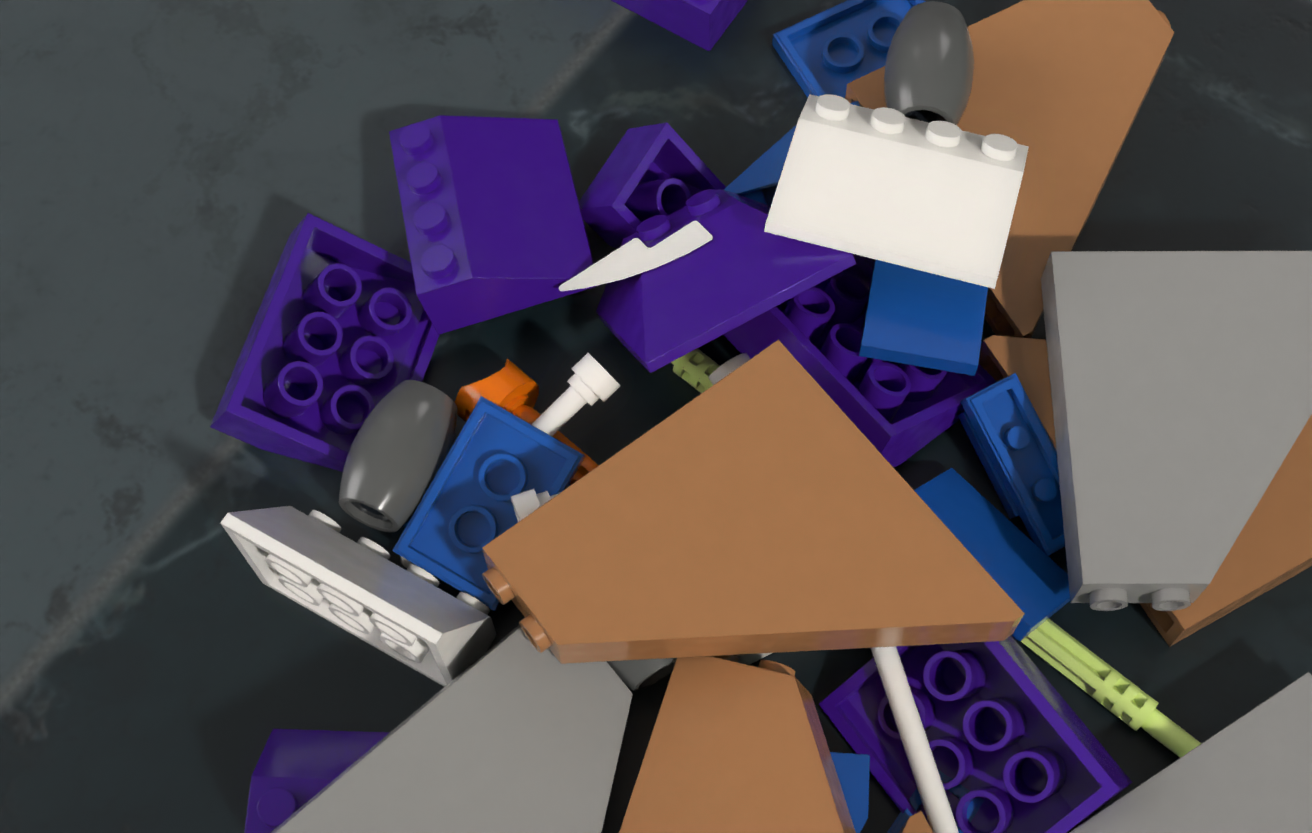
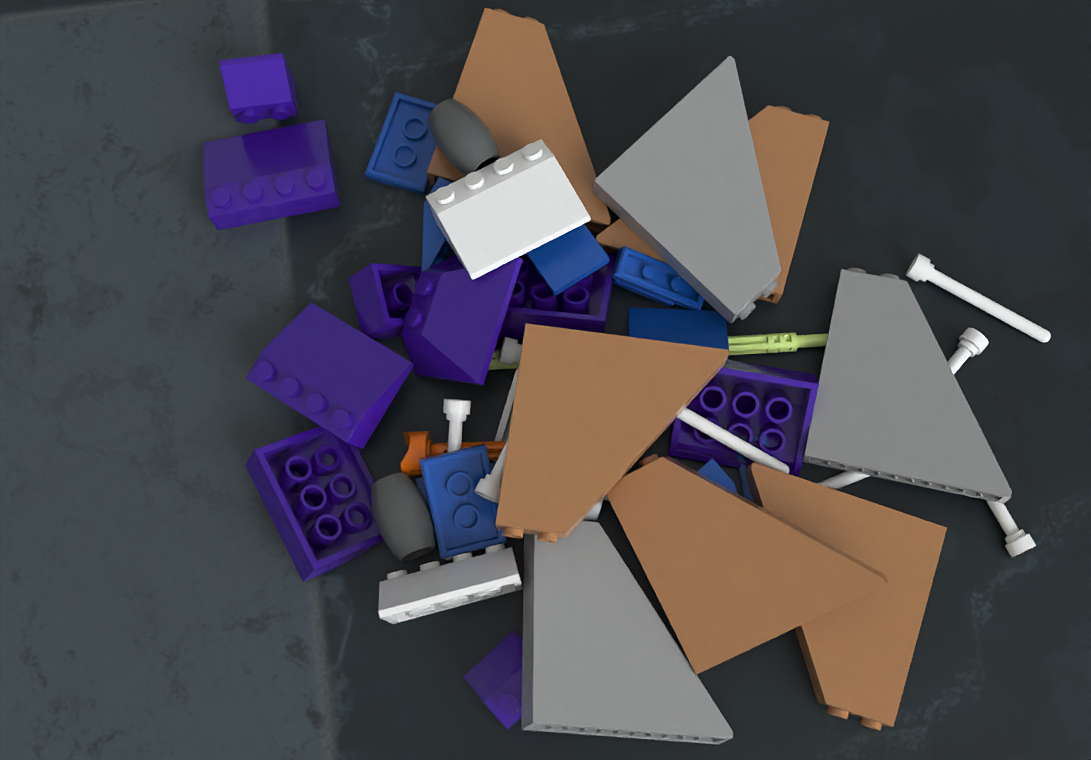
camera: 45 degrees left, 10 degrees up
white sticker [559,221,713,291] -> none

